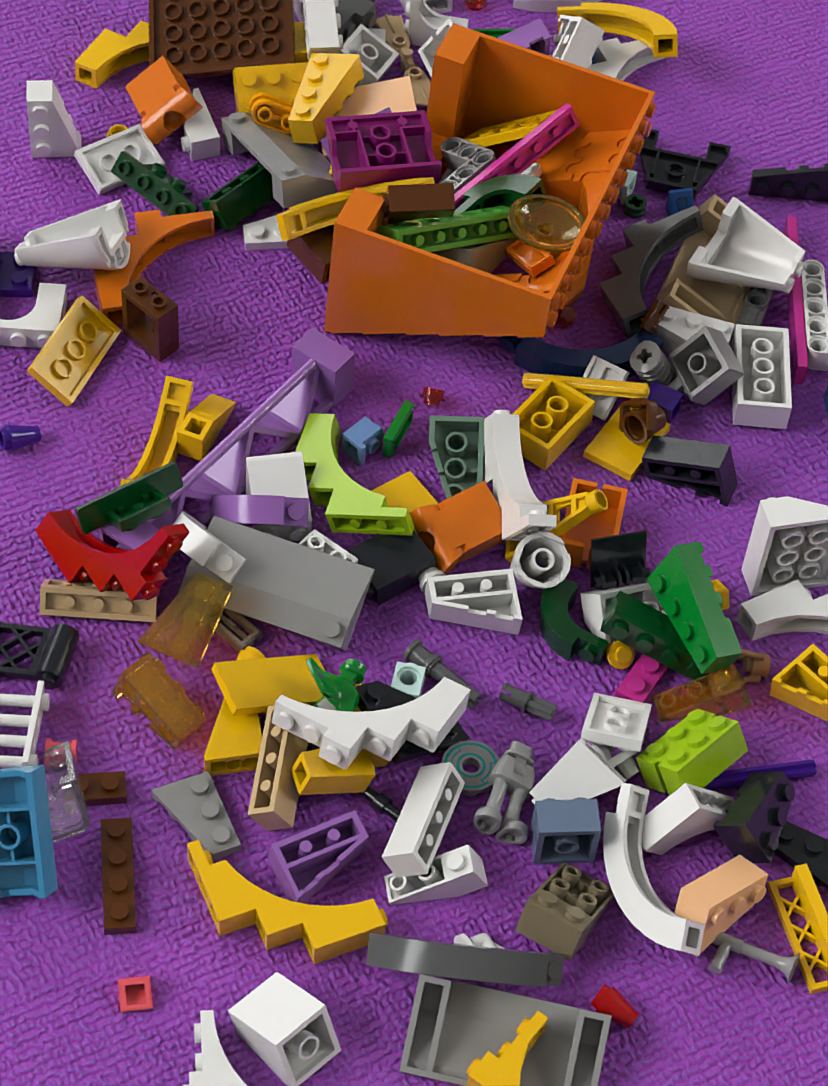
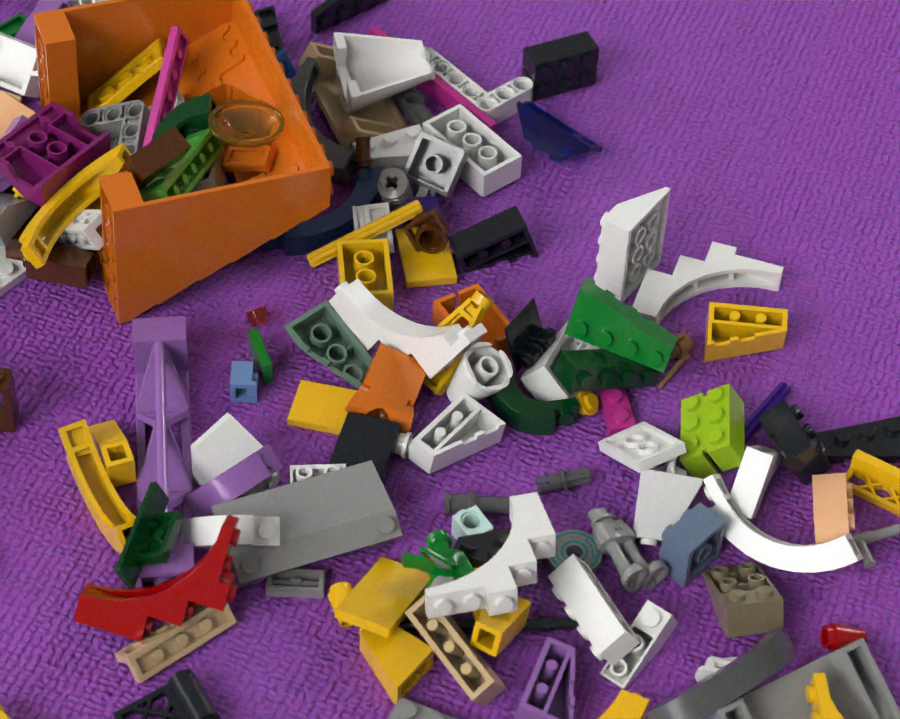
camera: 40 degrees left, 5 degrees down
clear yellow wedge [111,652,207,750] -> none
clear yellow wedge [137,572,233,667] -> none
lime arch [295,413,415,535] -> none
clear yellow slope [653,665,752,722] -> none

